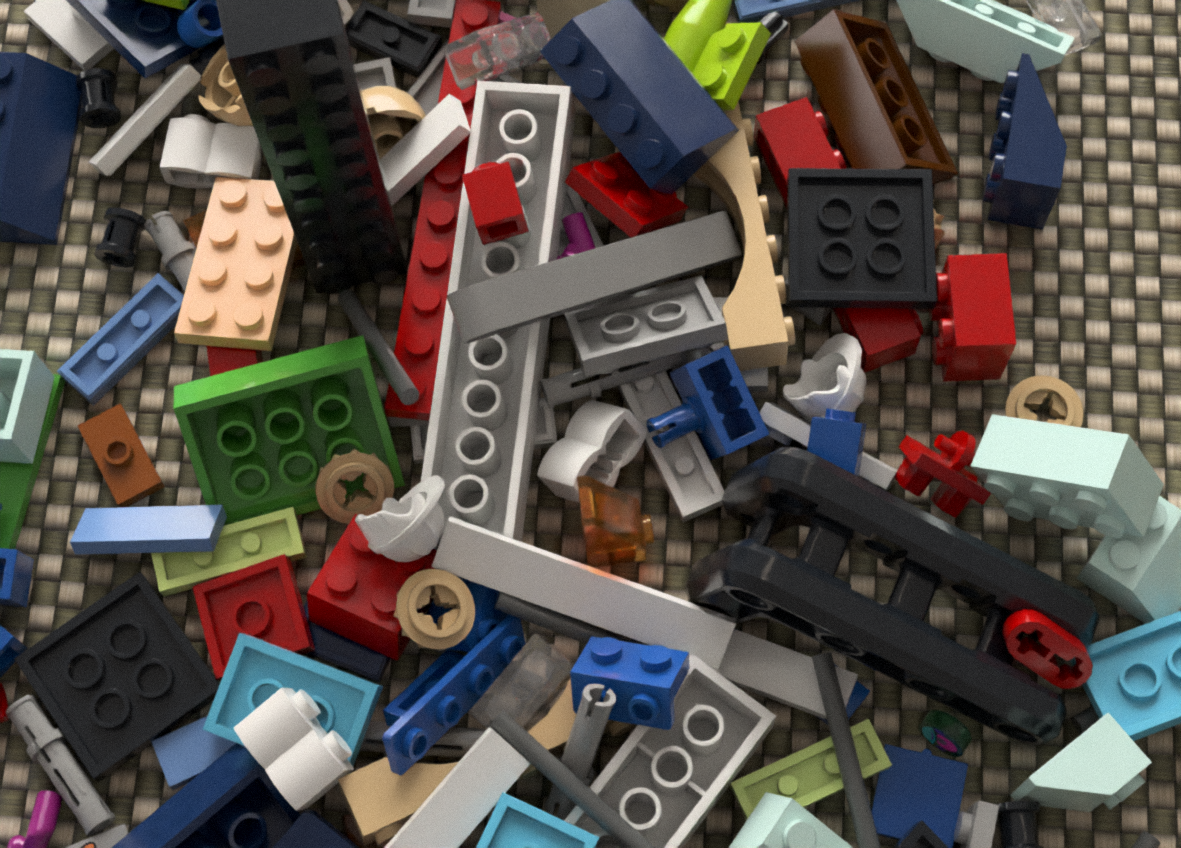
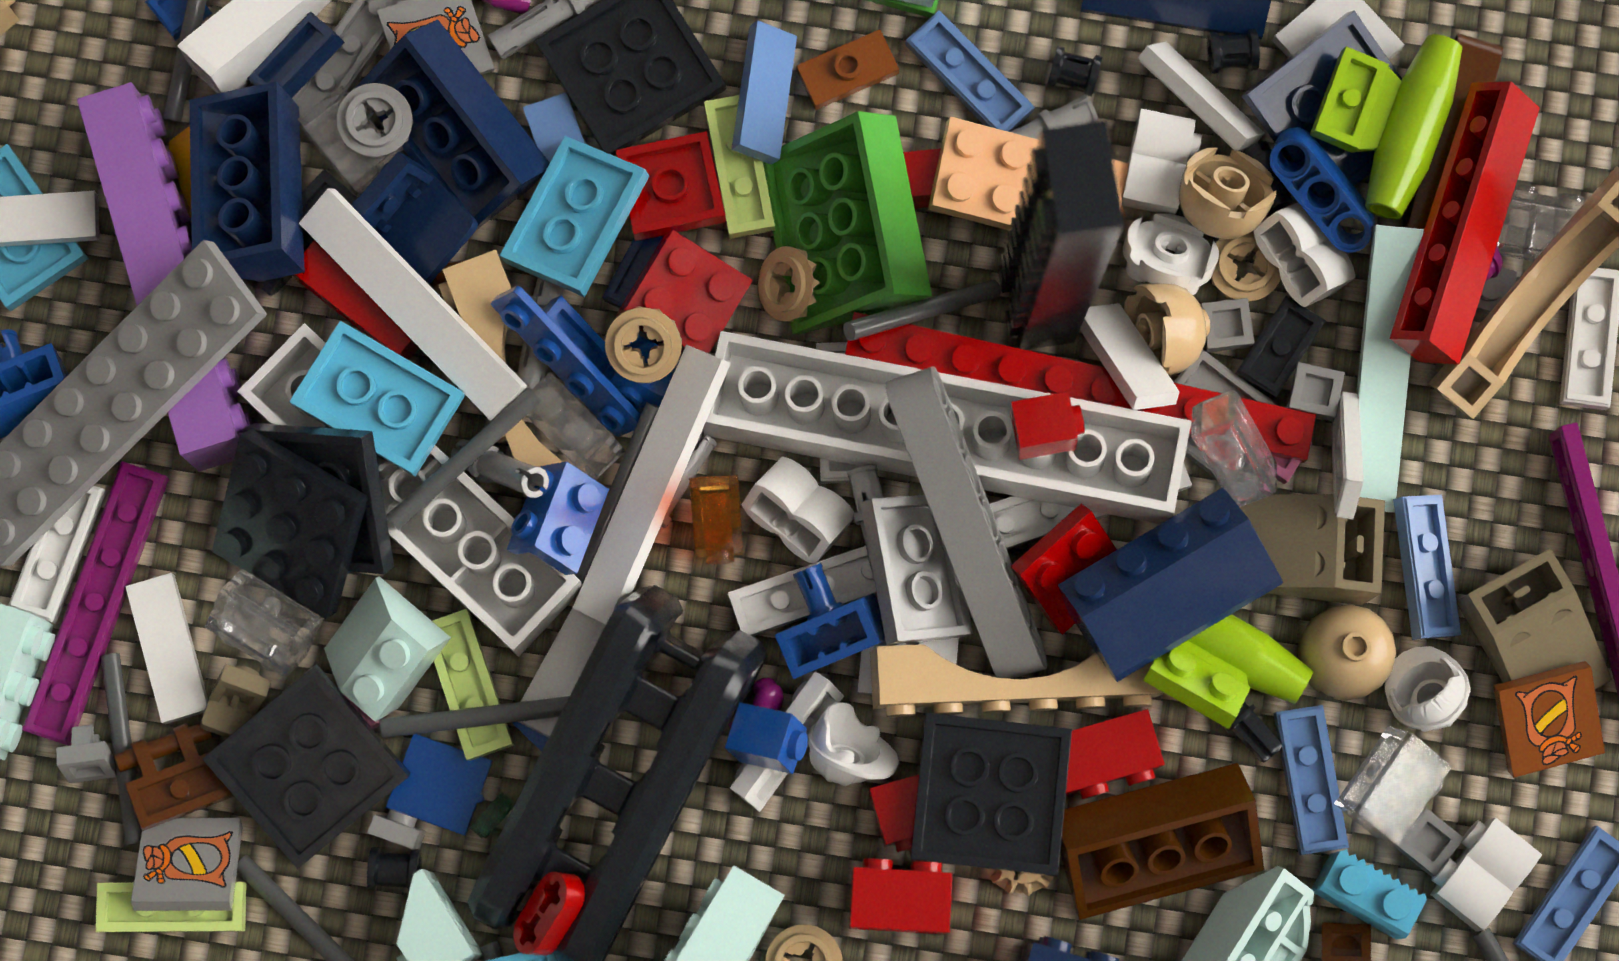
camera: 90 degrees right, 10 degrees up
white brick [234,688,354,811] -> none
white piece [355,475,445,562] -> none
magenta arm [556,212,596,260] -> none
red hips [894,430,991,518] -> none

